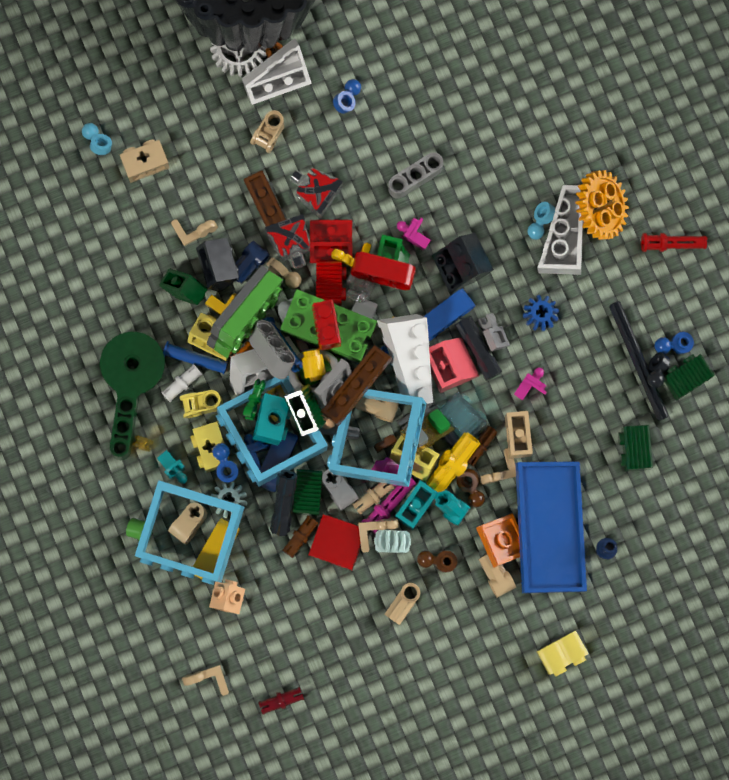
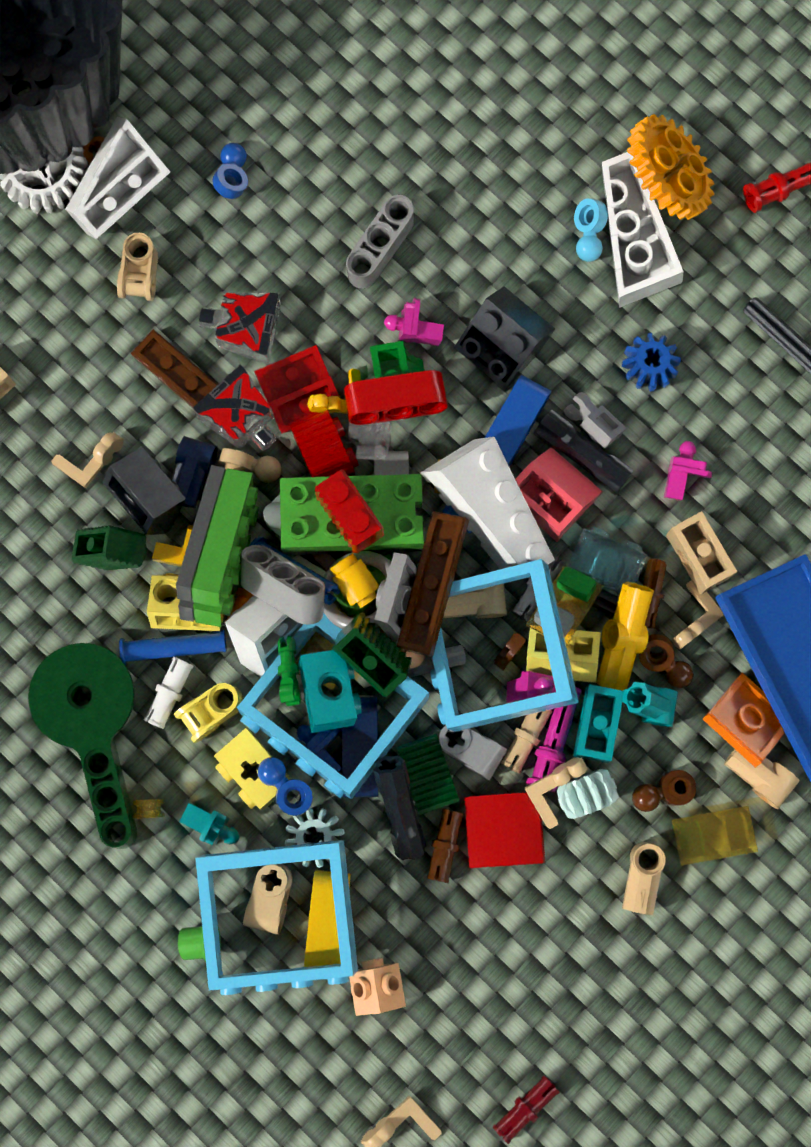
camera: 15 degrees left, 0 degrees up
none -> clear yellow piece [672,806,758,866]

